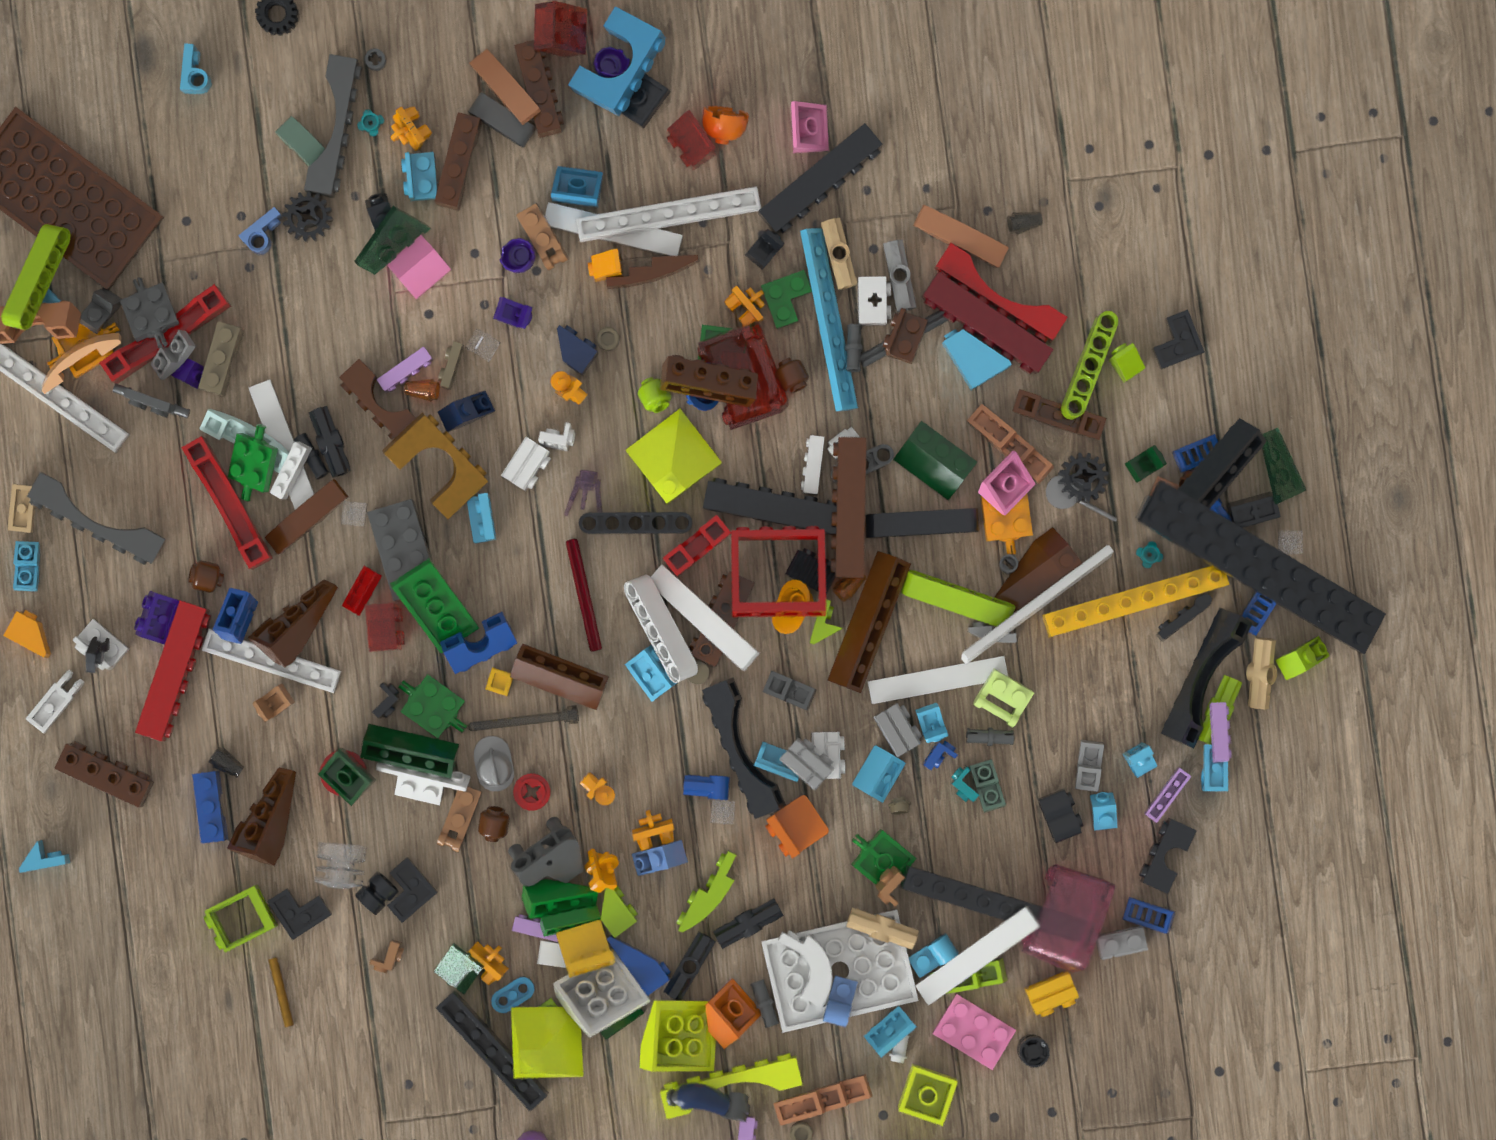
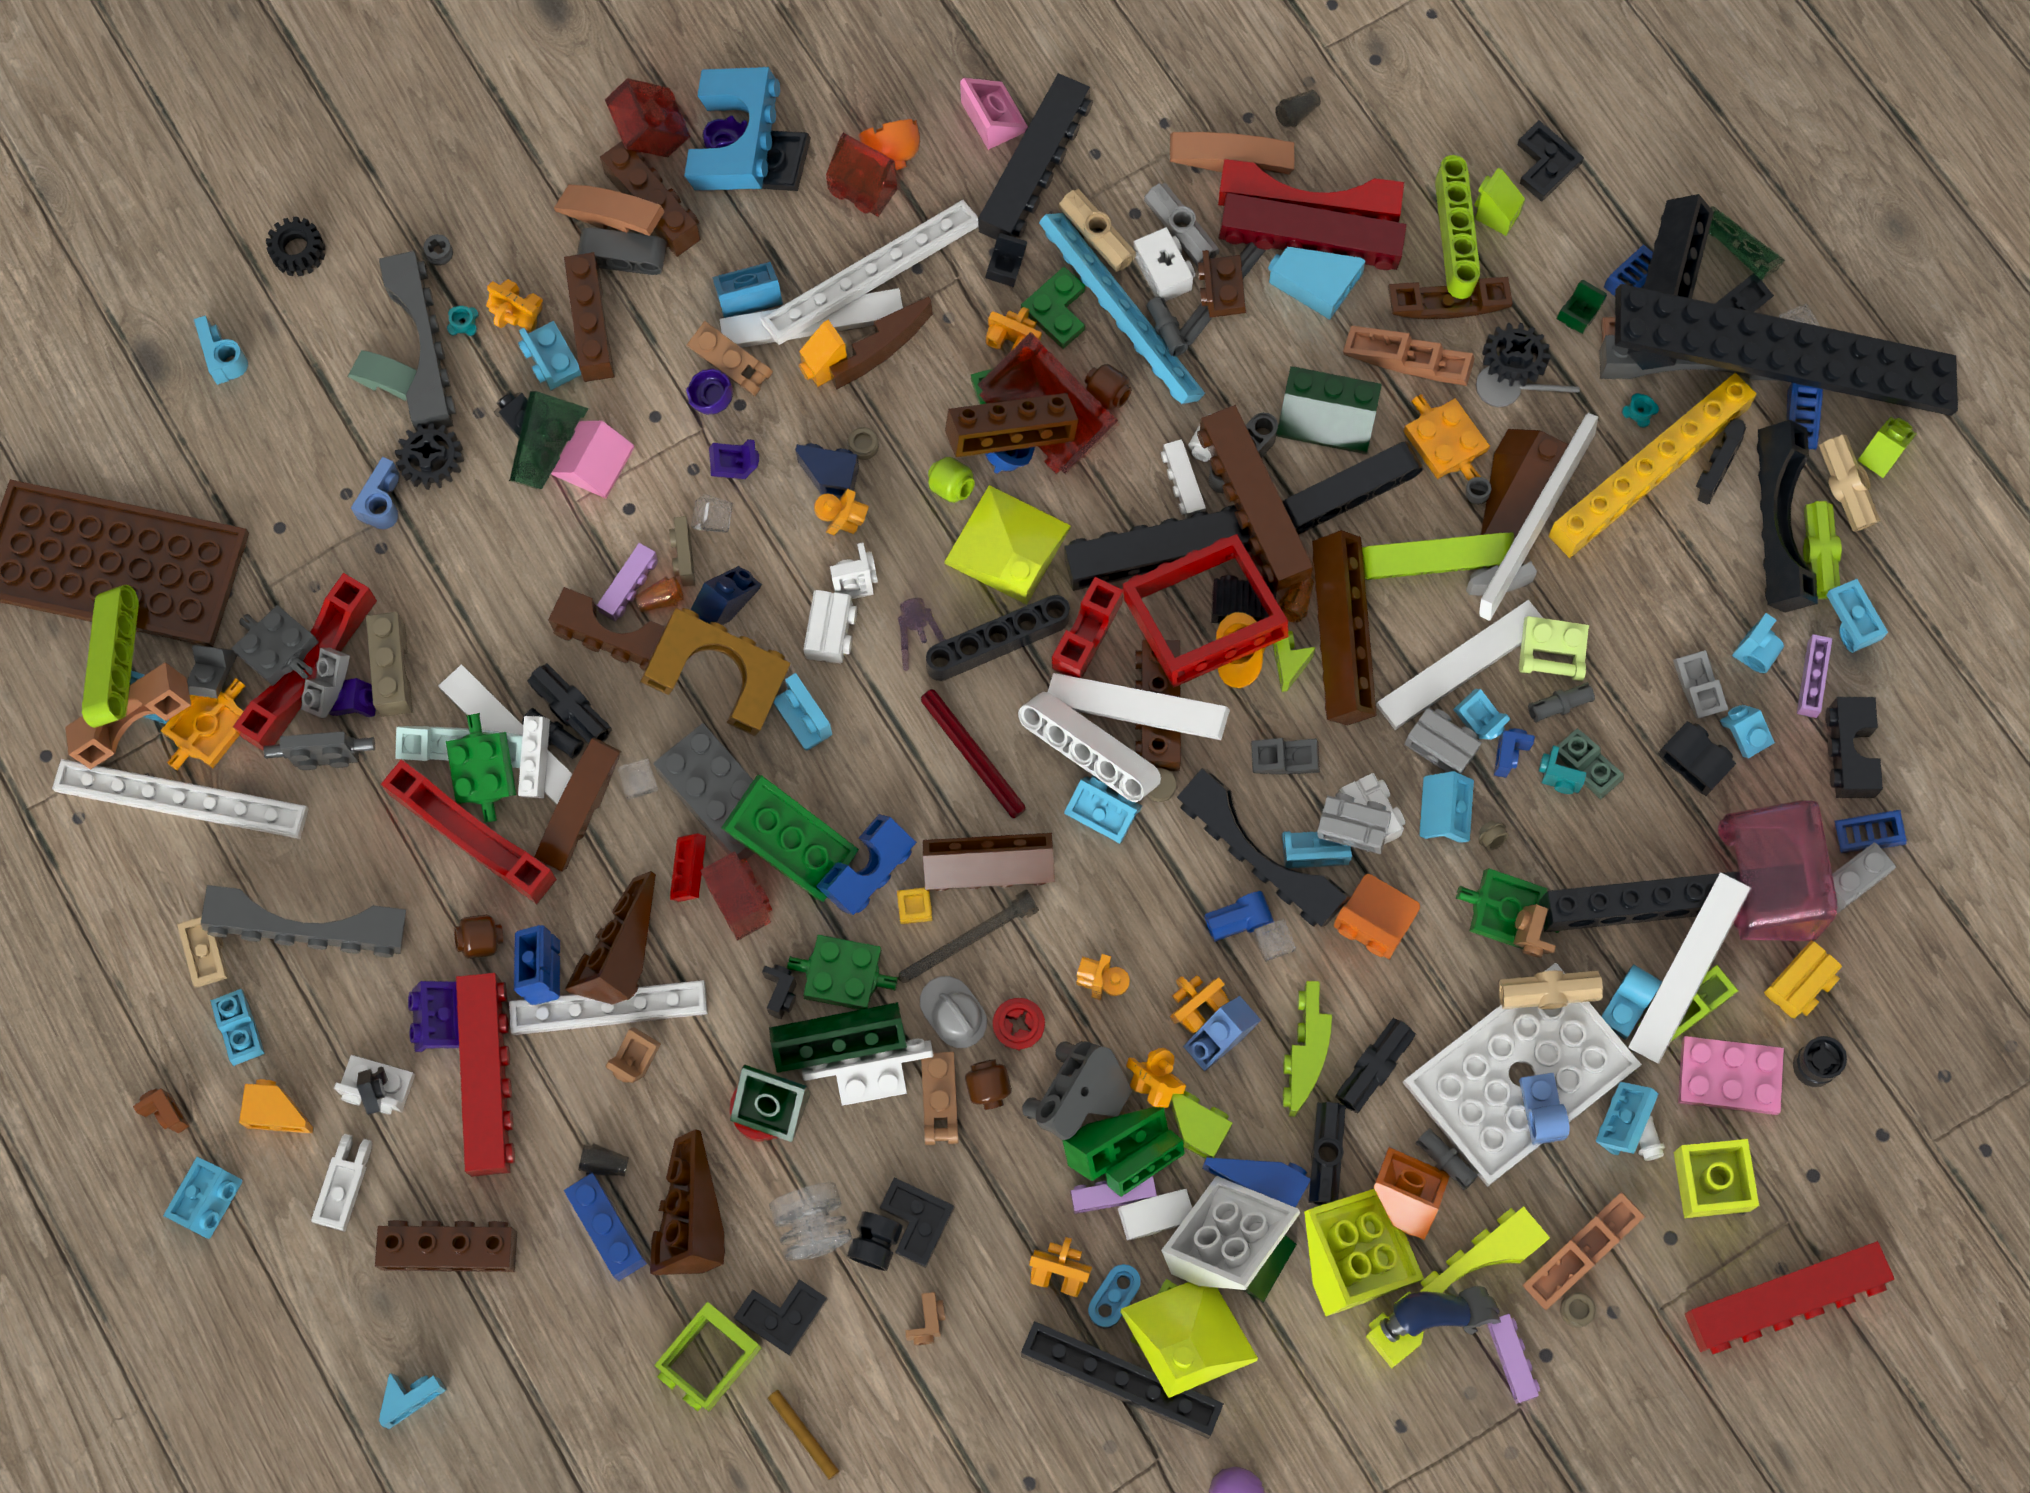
camera: 20 degrees left, 15 degrees down
light nougat slope [42,333,122,394] -> none
clear green piece [434,943,484,995] -> none
yellow bracket [556,920,615,978] -> none
white arch [778,930,832,1008] -> none
bright pink slope [978,451,1035,515] -> none
lavender piece [1209,702,1232,762] -> none

